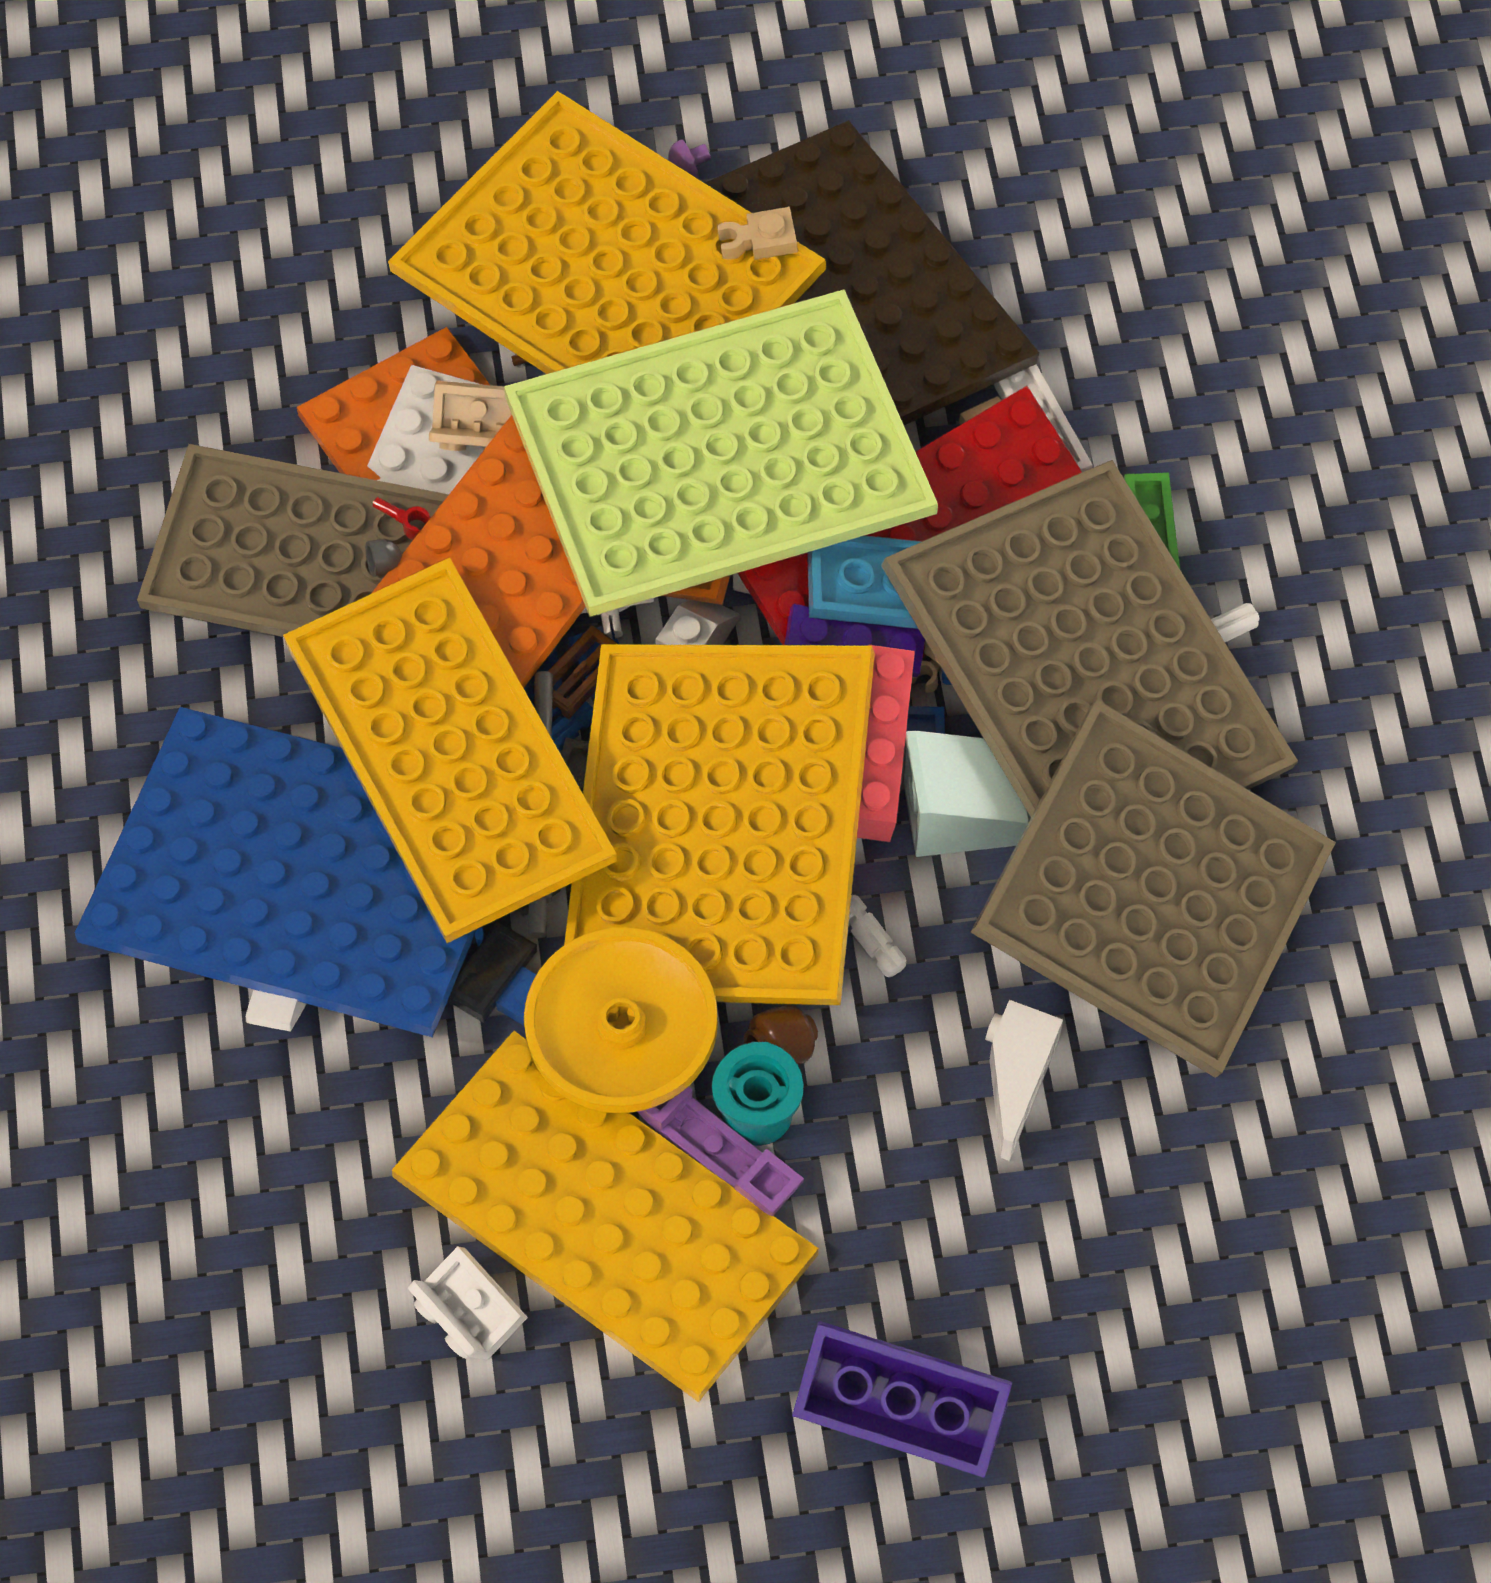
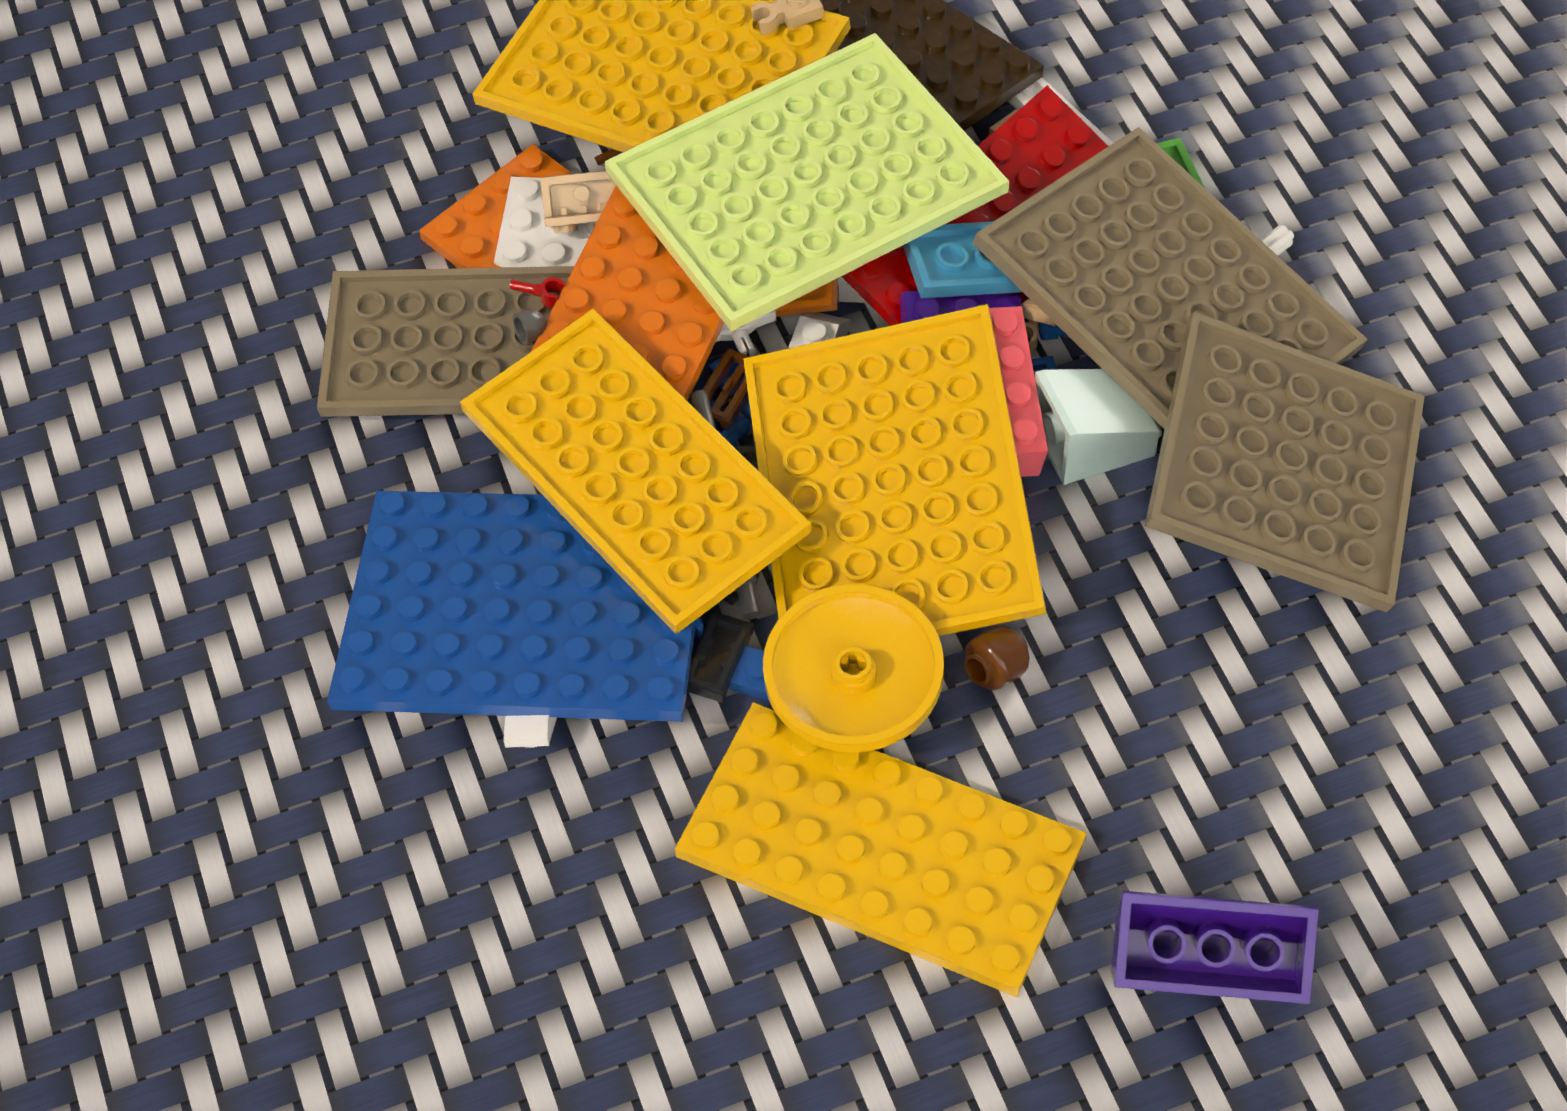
camera: 10 degrees left, 5 degrees down
white bracket [407,1246,528,1360] -> none
medium lavender slope [637,1086,804,1216] -> none
teal piece [712,1042,804,1146] -> none
white axle [848,895,906,977] -> none
white slope [985,1000,1063,1161] -> none

